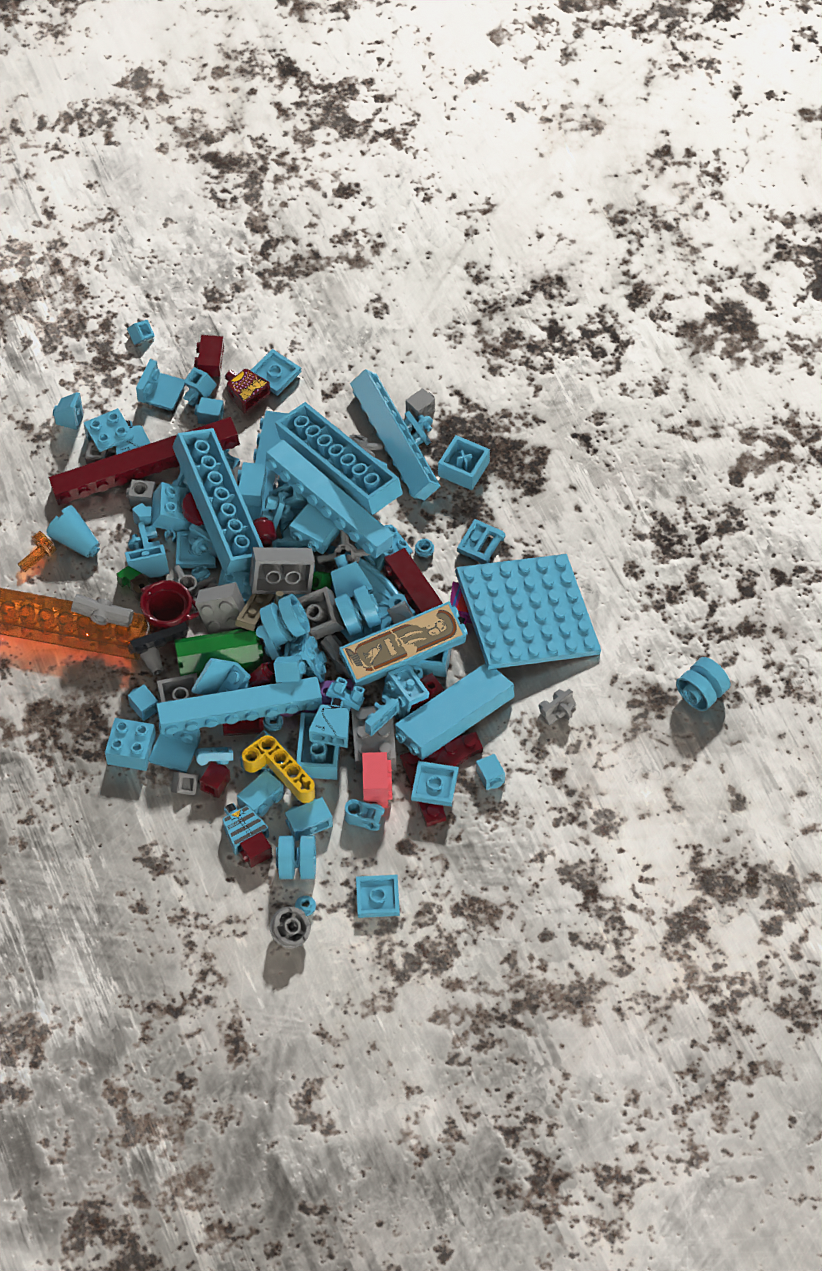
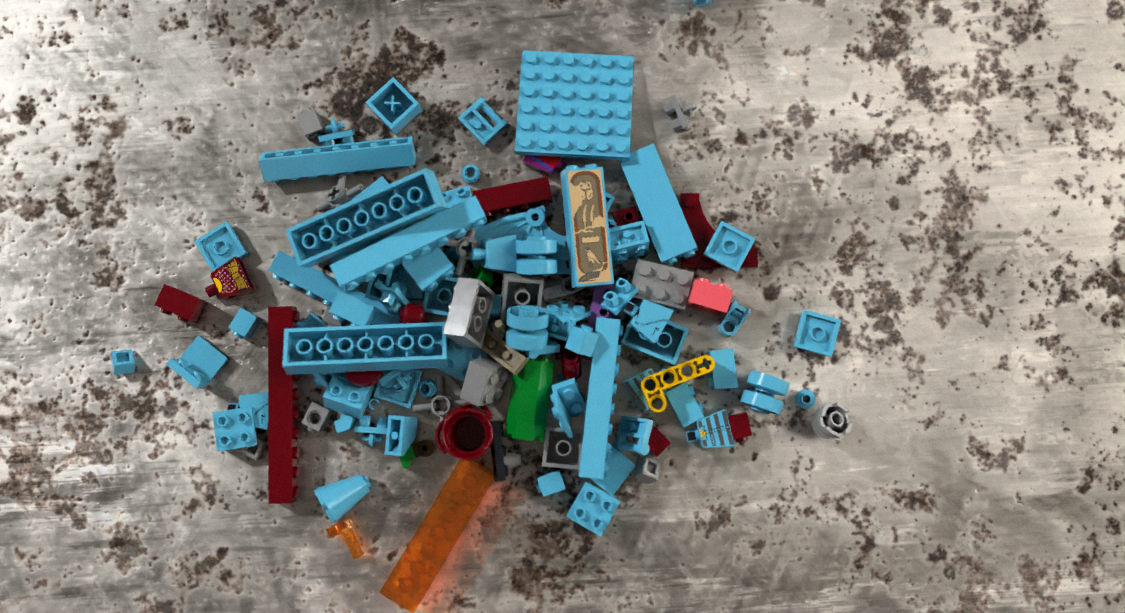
camera: 70 degrees left, 25 degrees up
medium azure slope [53,392,84,430] -> none
light grey piece [71,594,134,627] -> none
medium azure brick [183,367,217,407] -> none
medium azure plate [365,695,399,736] -> none
light grey slope [387,600,413,624] -> none
medium azure brick [476,754,505,790] -> none

